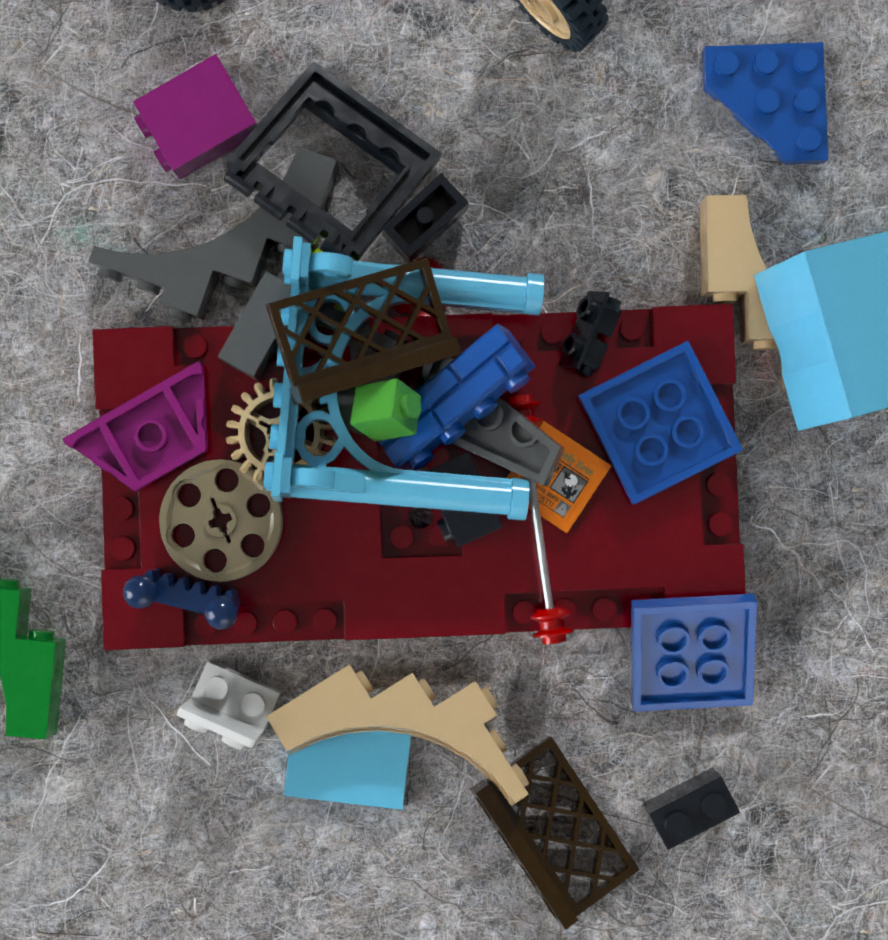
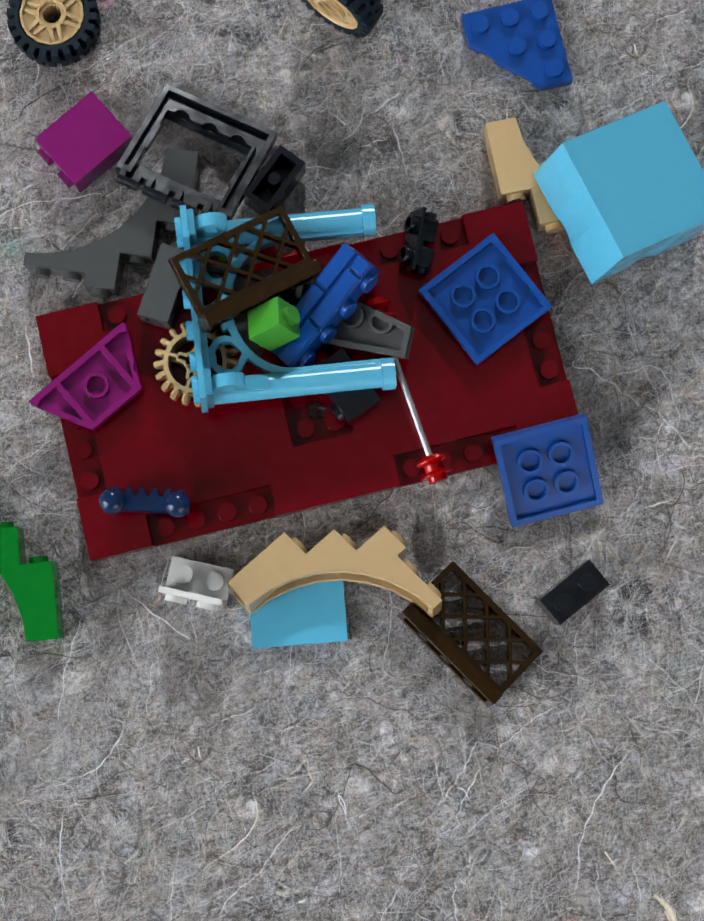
camera: 15 degrees left, 5 degrees down
dark tan wedge [159,459,283,582] -> none
orange tile [506,421,612,533] -> none

